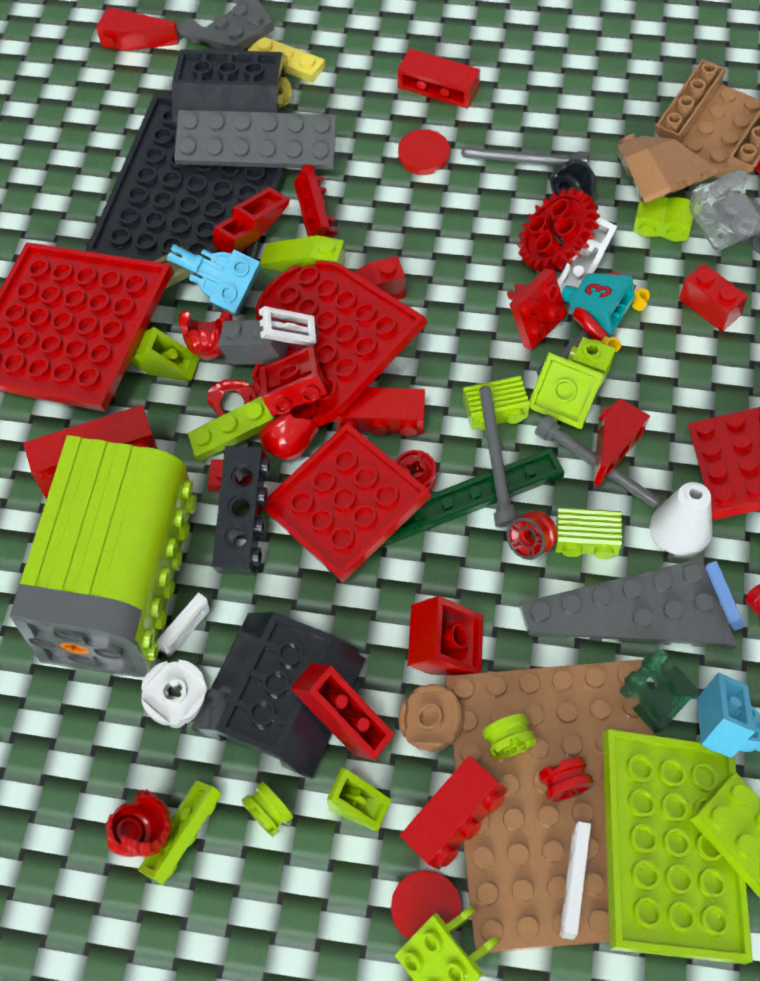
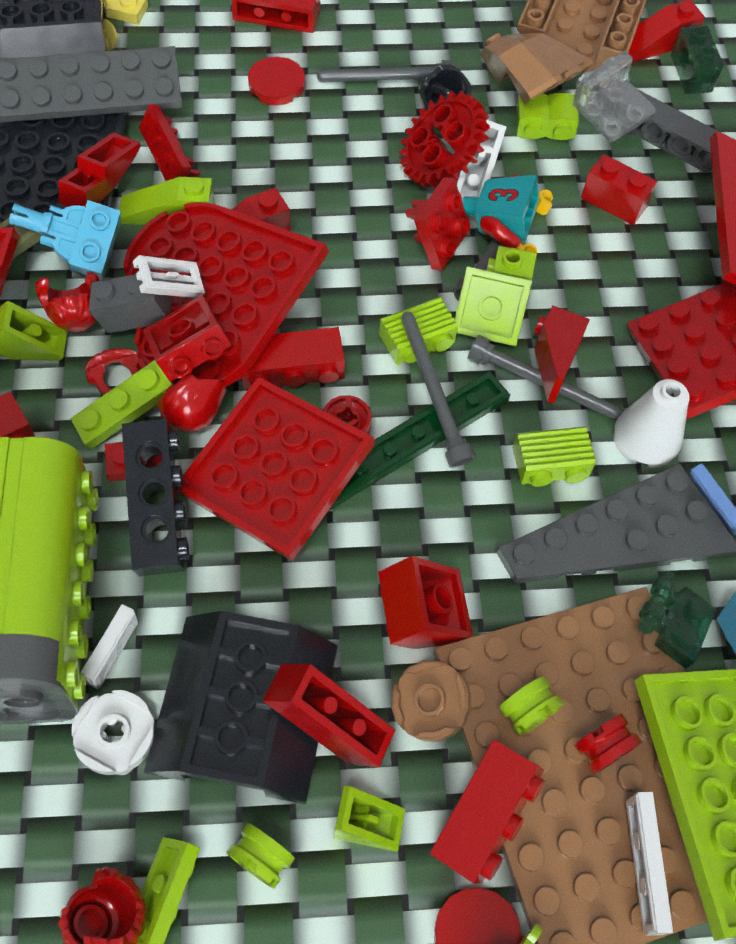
camera: 20 degrees left, 0 degrees up
red wheel [507,510,557,560] -> none

